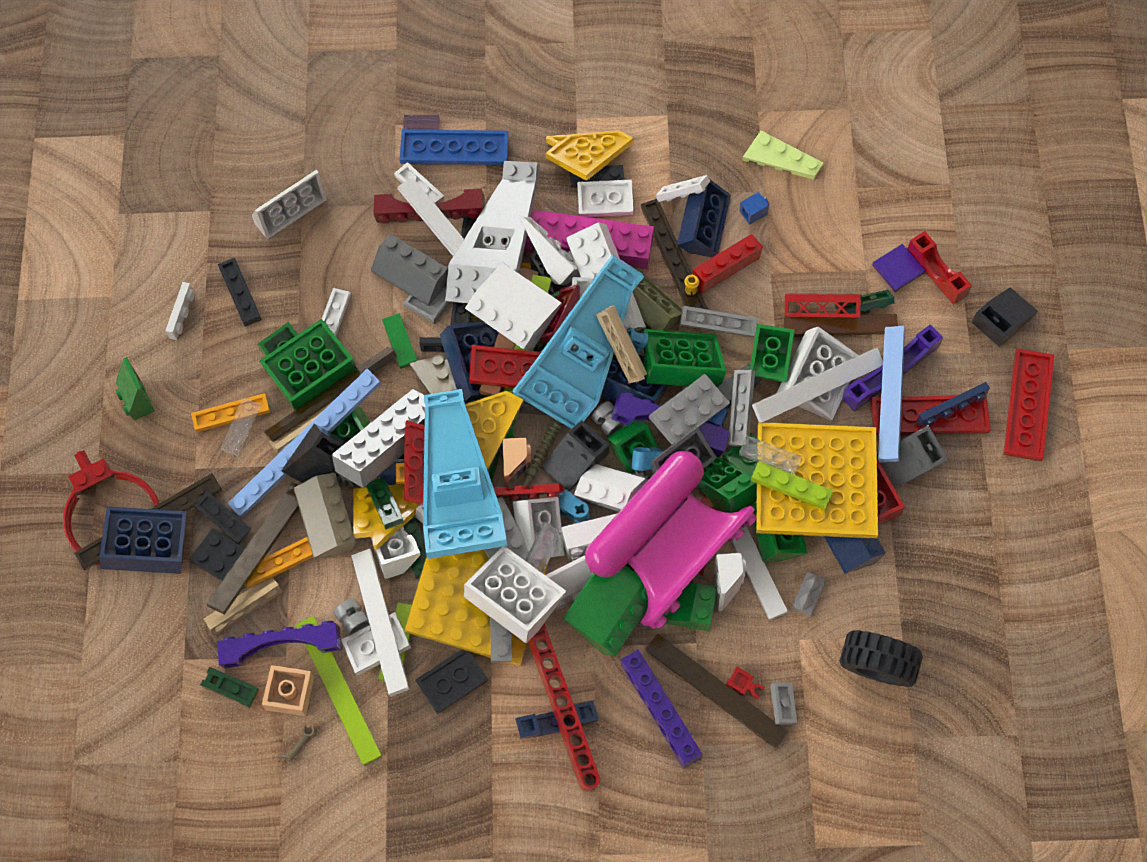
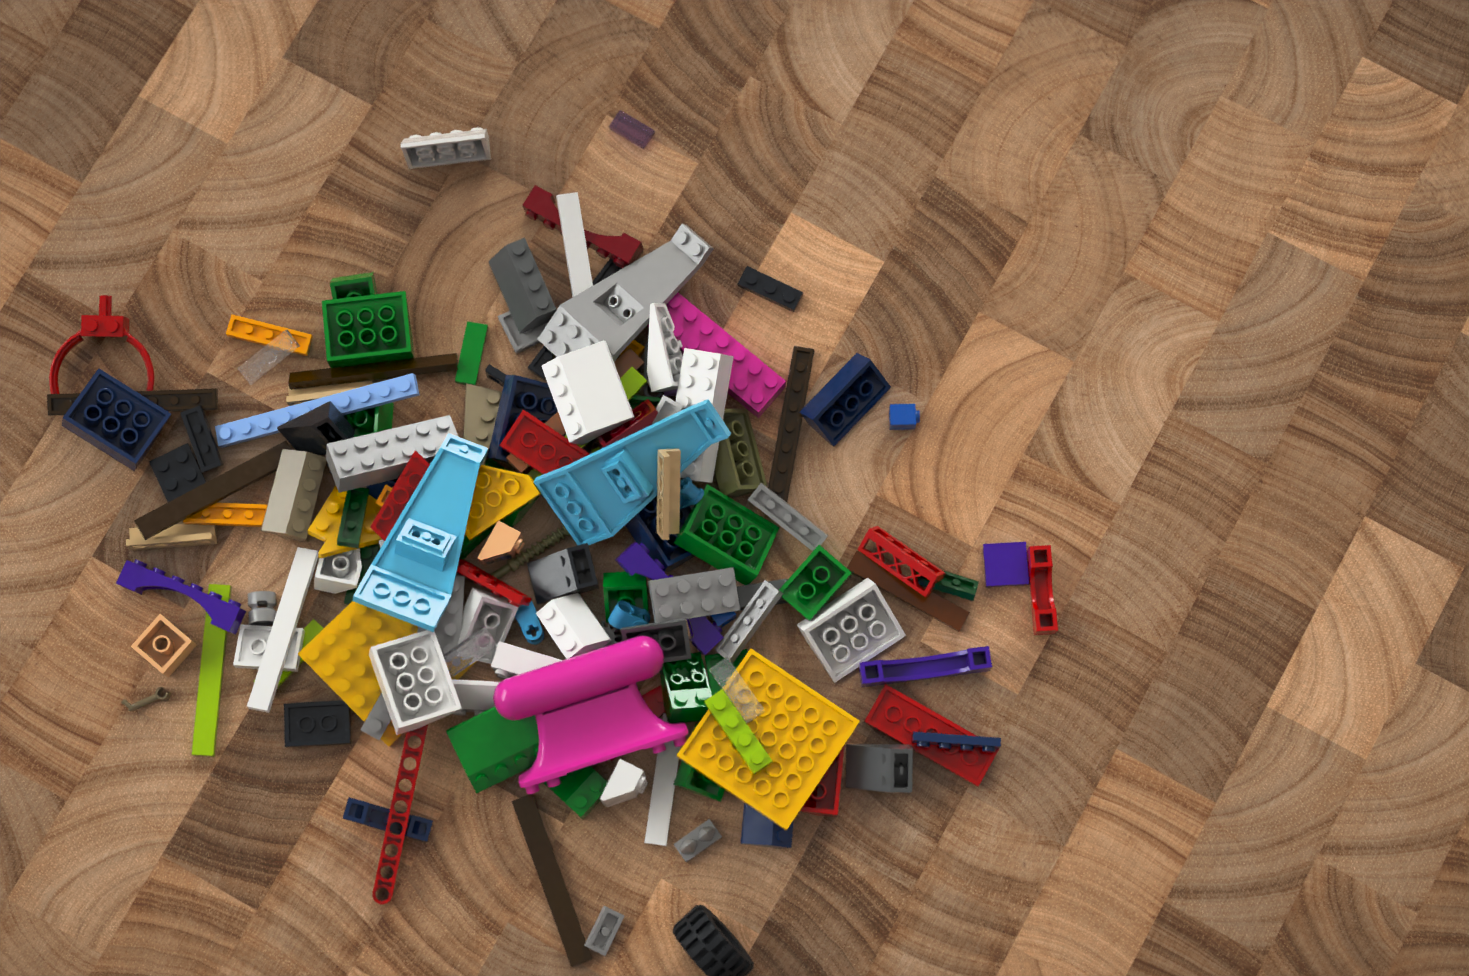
camera: 30 degrees right, 10 degrees up
green slope [115,357,155,421] -> none
white plate [165,282,194,340] -> none
dark green plate [200,667,259,708] -> none
black tile [218,258,262,327] -> none
white tile [322,288,351,336] -> none
white plate [394,162,444,203] -> none
blue plate [399,129,509,165] -> none
yellow wing [546,131,633,181] -> none
white plate [577,180,633,217] -> none
light grey wheel [591,401,626,437] -> none
dark purple brick [621,649,702,769] -> none
white plate [655,175,710,202] -> none
yellow pin [684,275,699,295] -> none
red brick [692,234,763,293] -> none
red plate [726,667,765,699] -> none
yellowish green wing [742,131,823,180] -> none
white tile [752,348,883,423] -> none
light blue tile [878,326,905,463] -> none
black slope [972,287,1038,347] -> none
red plate [1003,348,1054,462] -> none

